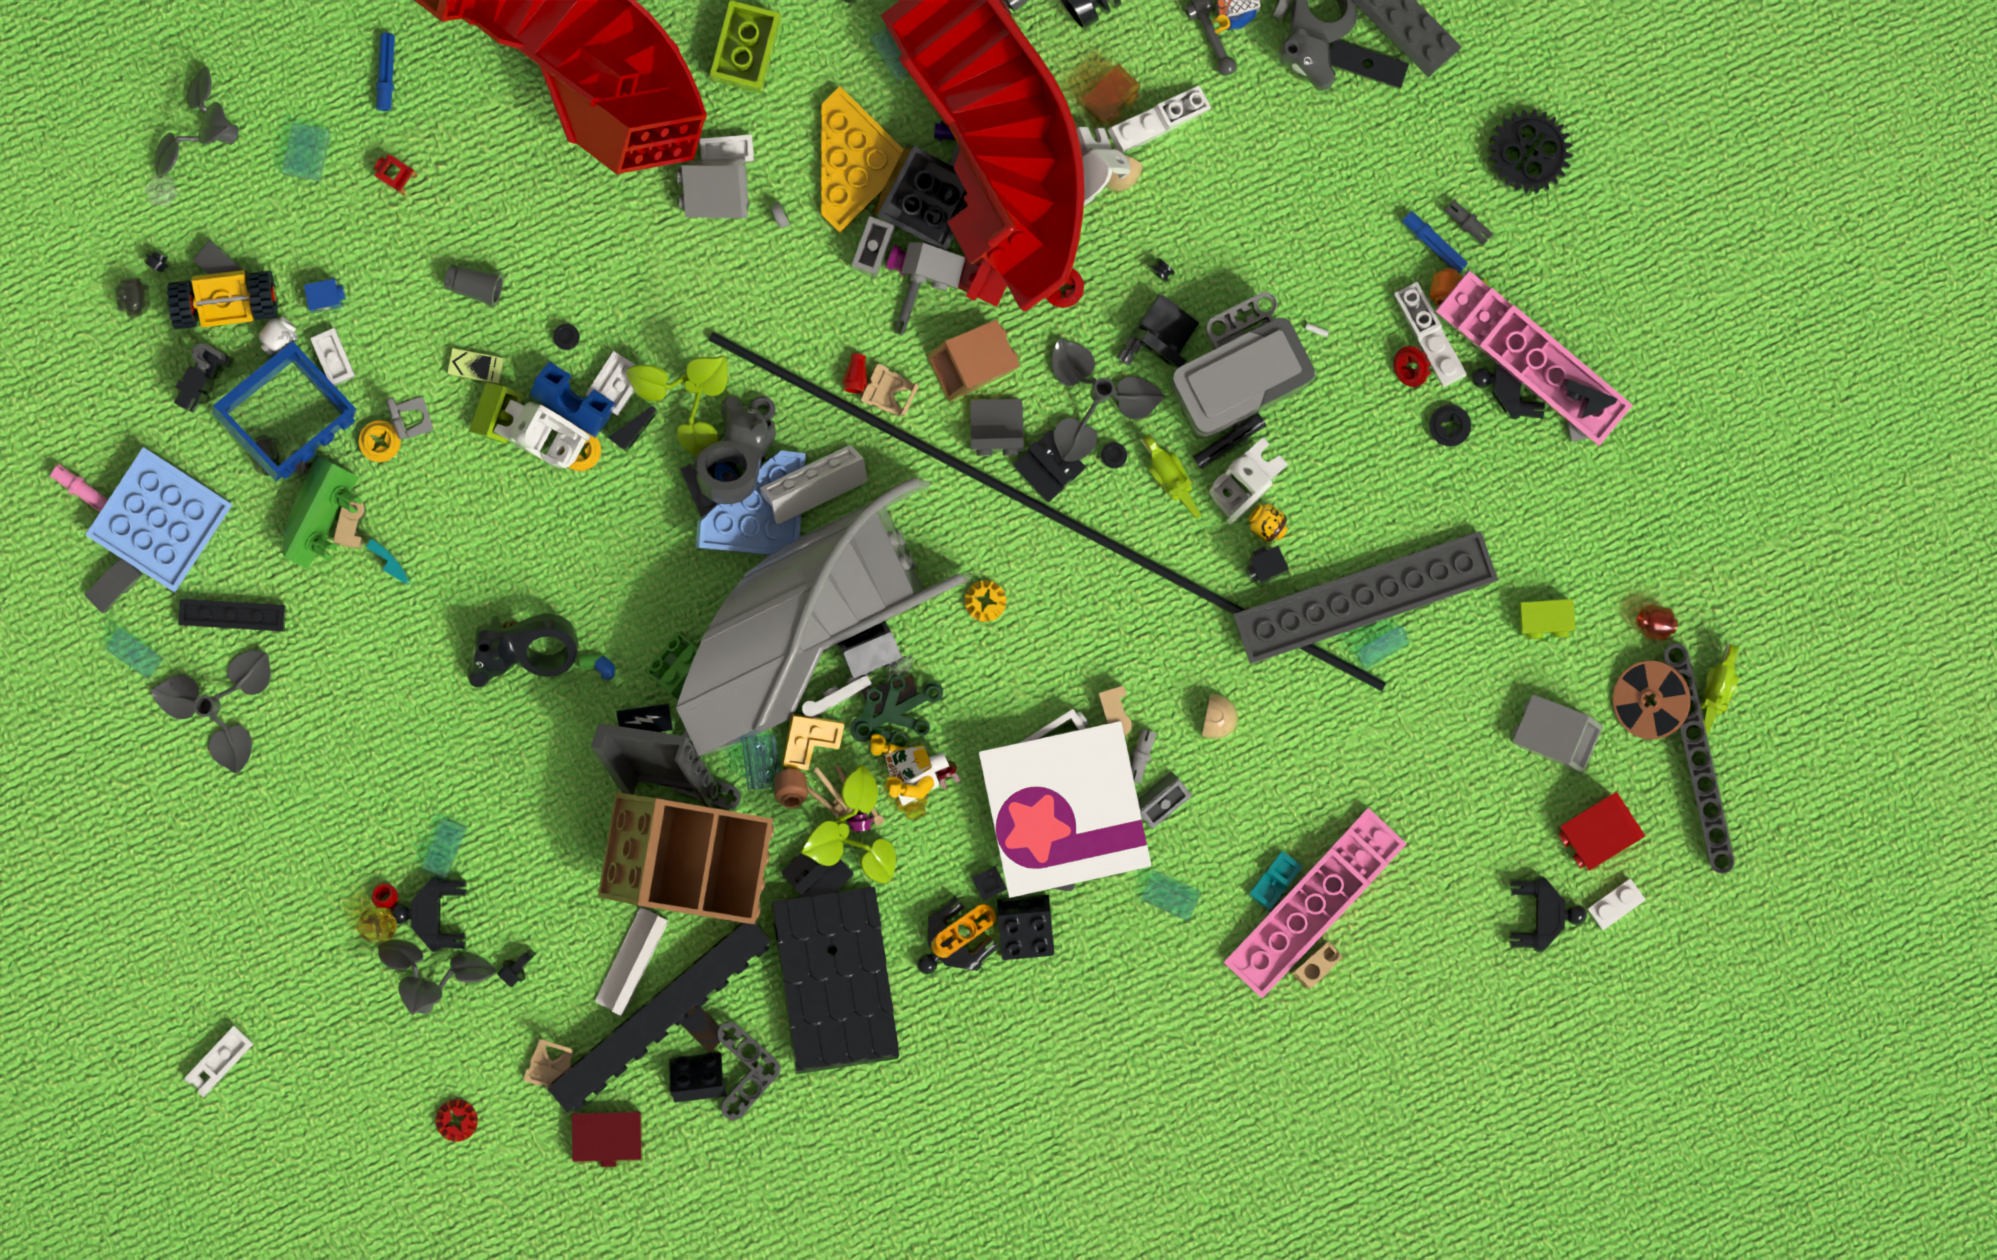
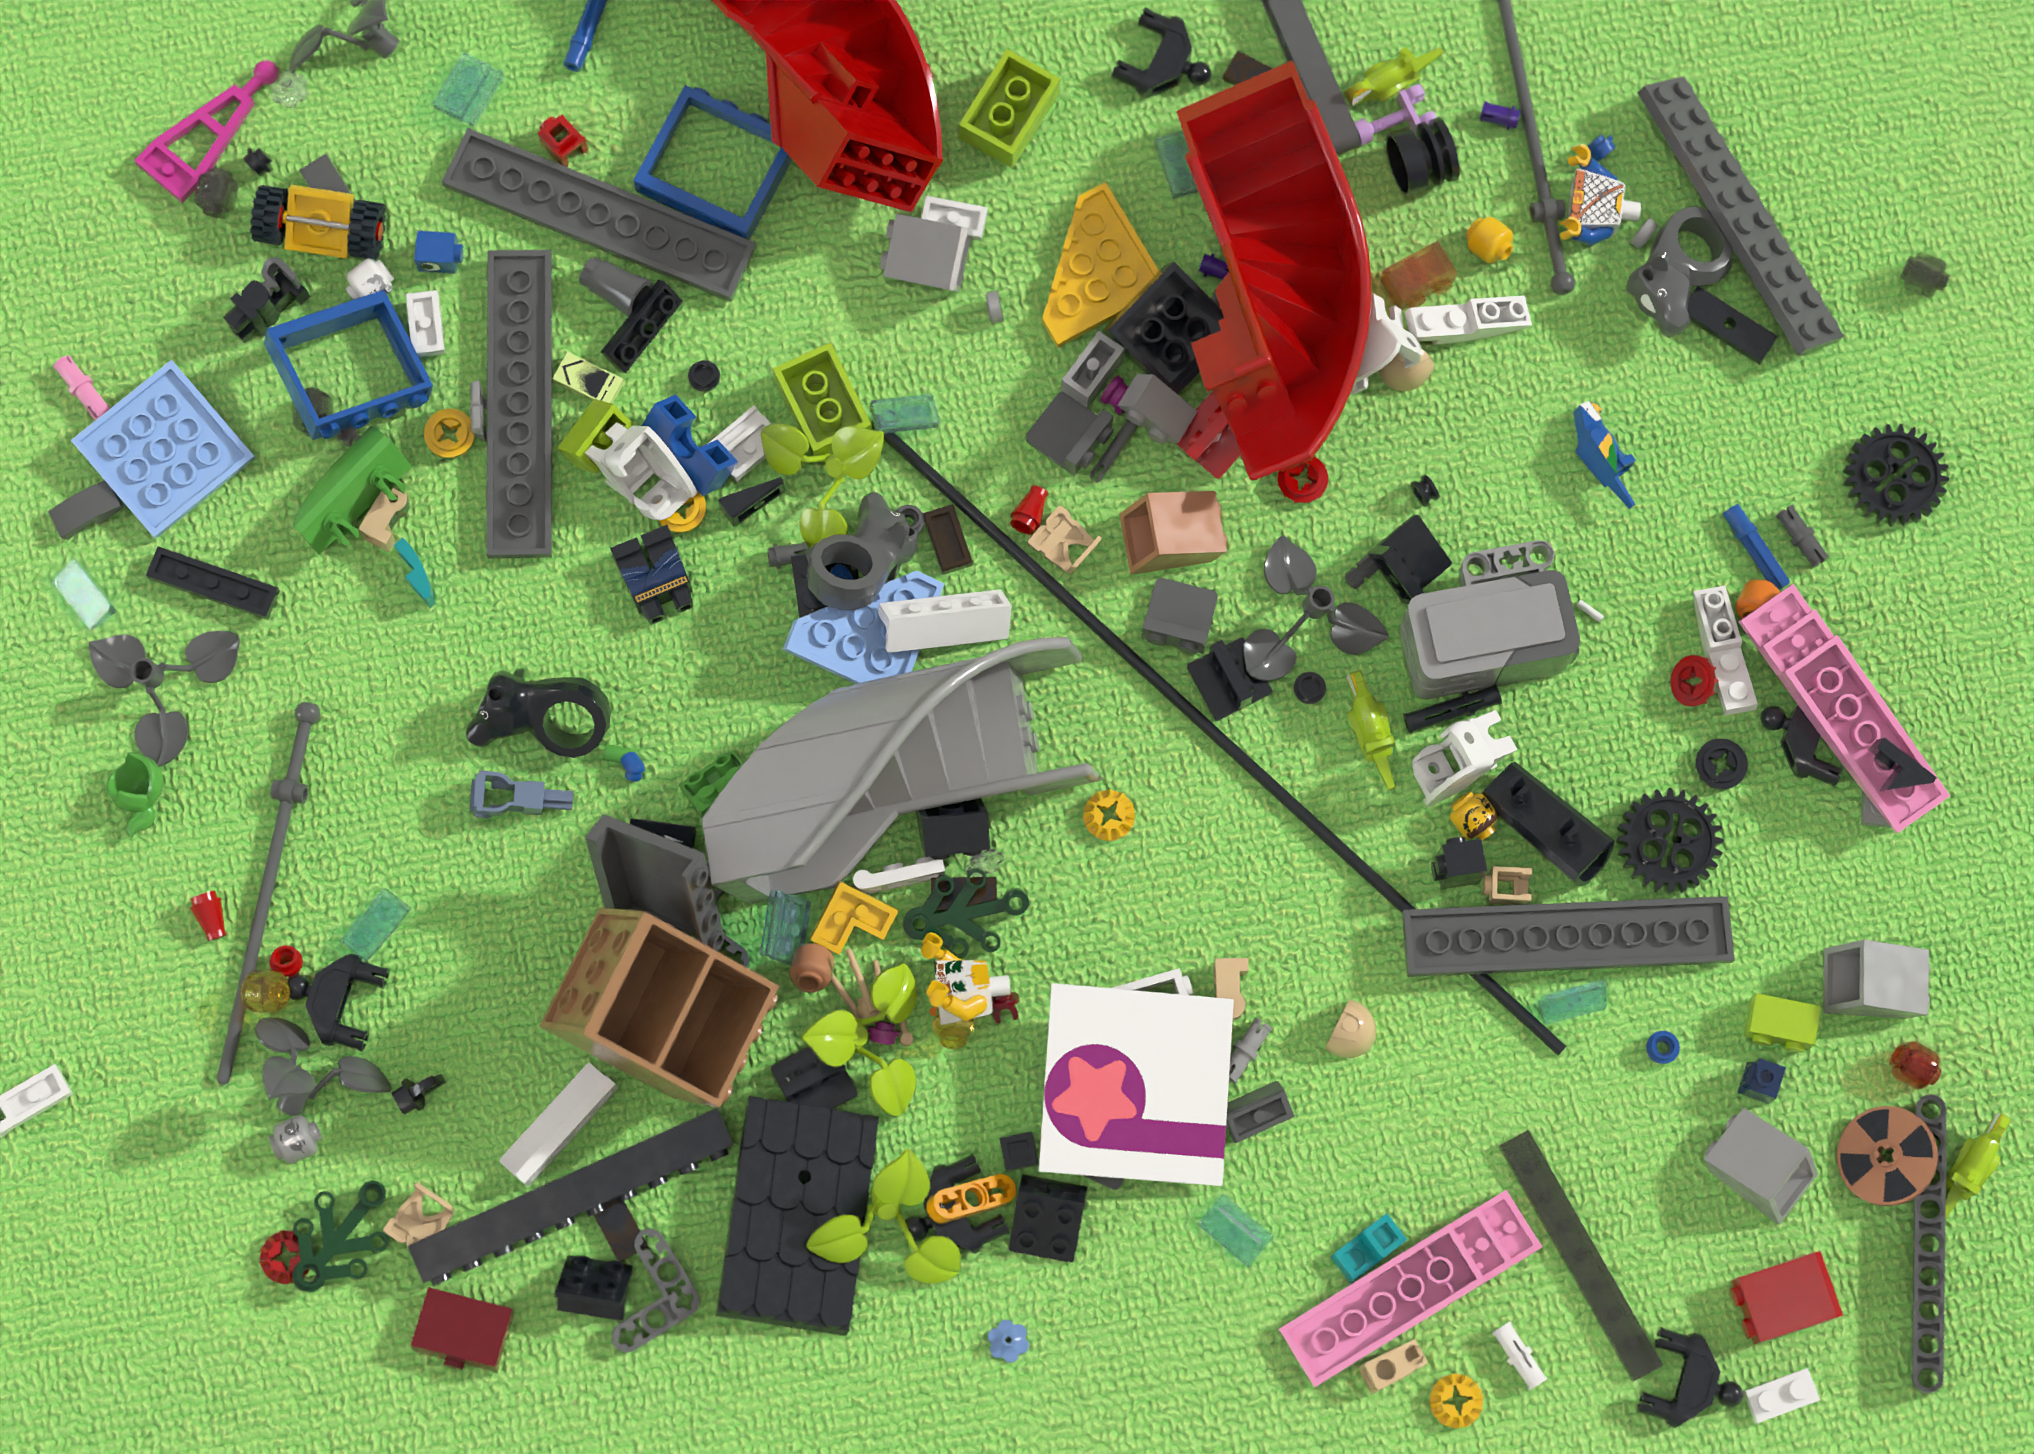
camera: 10 degrees right, 10 degrees down
none -> bright green hair [106,752,164,837]
none -> dark pink plate [134,60,279,203]
none -> red cone [190,890,227,941]
none -> dark grey bar [217,702,320,1085]
none -> light grey head [269,1115,322,1164]
none -> dark green plant [292,1180,388,1293]
none -> dark grey plate [442,128,756,302]
none -> sand blue piece [469,771,573,819]
none -> dark grey plate [487,250,552,559]
none -> black tile [601,279,683,374]
none -> black hips [610,525,693,625]
none -> blue window [633,85,792,240]
none -> dark grey pin [767,542,807,569]
none -> lime brick [773,342,872,456]
none -> lime plant [807,1149,961,1284]
none -> clear light blue plate [870,394,940,434]
none -> dark brown tile [923,504,973,575]
none -> medium blue plant [988,1320,1029,1363]
none -> dark grey bracket [1026,392,1114,476]
none -> yellow gear [1429,1374,1484,1428]
none -> yellow head [1466,217,1514,264]
none -> black piece [1482,762,1615,886]
none -> tan window [1483,866,1532,905]
none -> white pin [1492,1322,1547,1390]
none -> clear smoke tile [1499,1130,1663,1382]
none -> blue animal [1573,401,1636,509]
none -> black gear [1616,788,1724,894]
none -> blue plate [1646,1031,1680,1064]
none -> dark blue window [1737,1058,1786,1104]
none -> light grey slope [1823,940,1930,1019]

